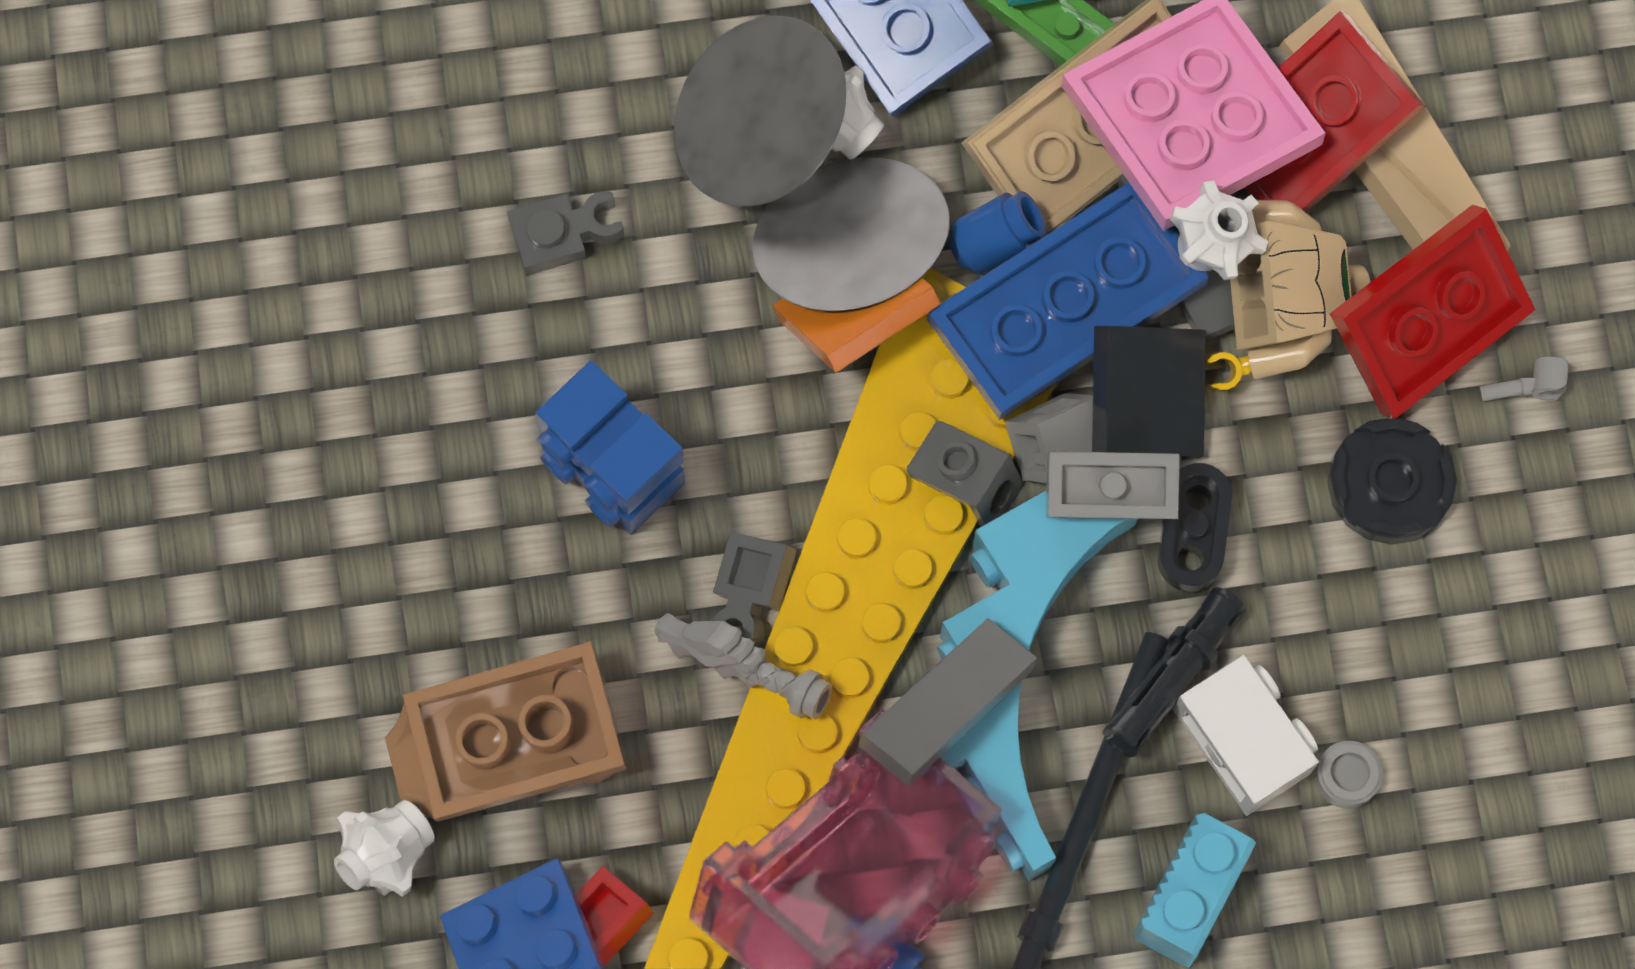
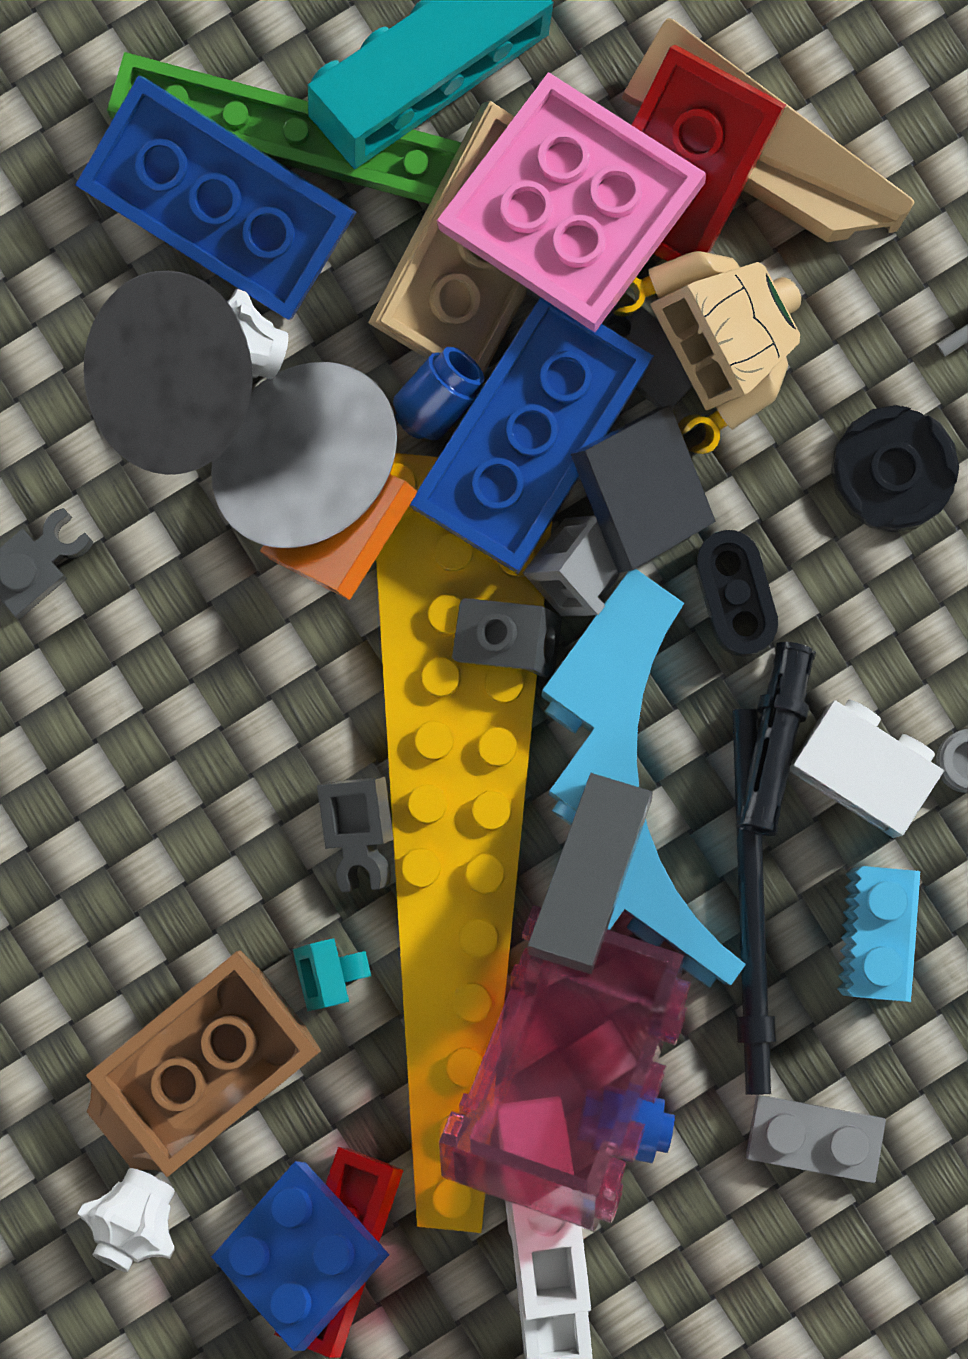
camera: 20 degrees left, 10 degrees up
blue brick [535,360,685,535] -> none
light grey piece [654,613,832,719] -> none
light grey plate [1046,451,1179,519] -> none
white rock [1170,181,1268,280] -> none
red plate [1330,204,1536,419] -> none
none -> teal tile [293,938,371,1012]

